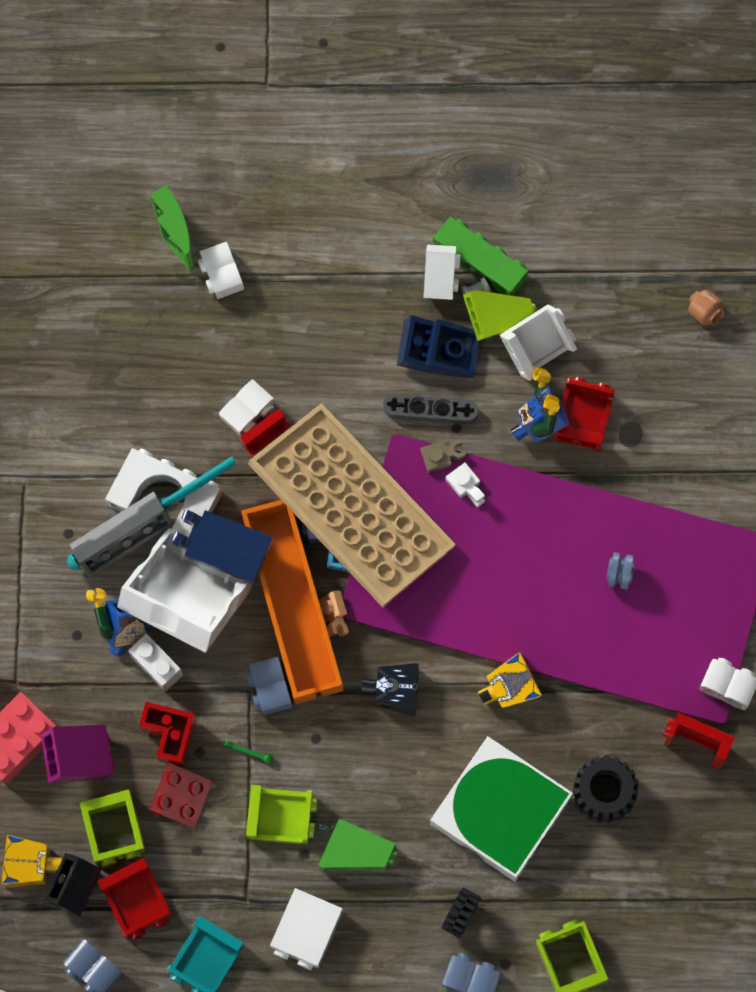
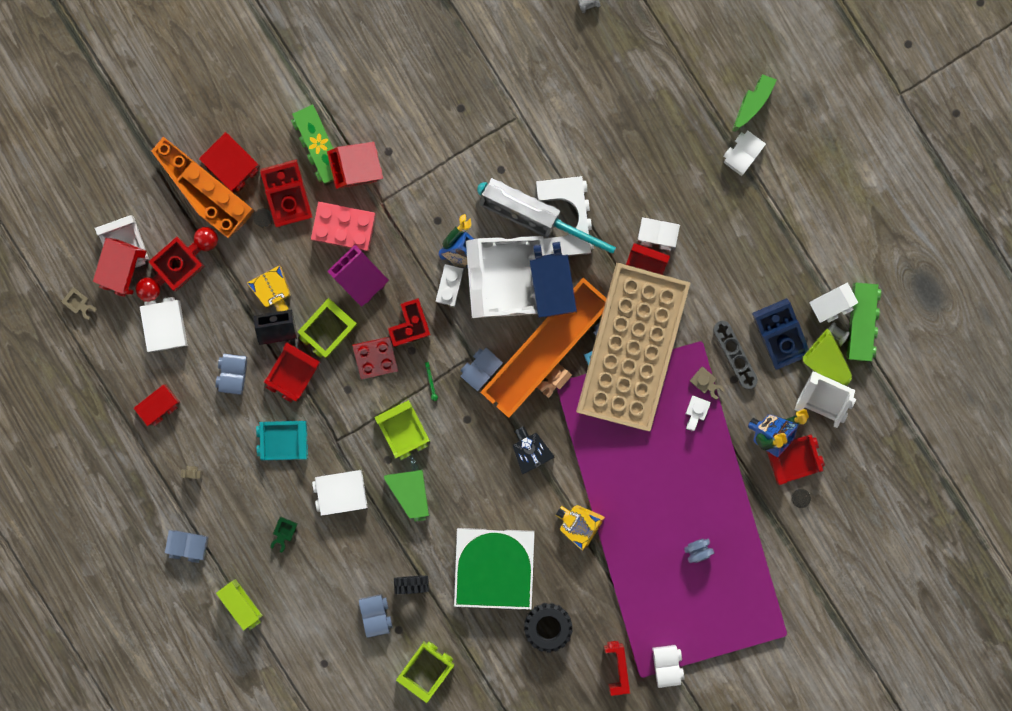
camera: 55 degrees right, 15 degrees up
nougat head [688,290,725,326] -> none

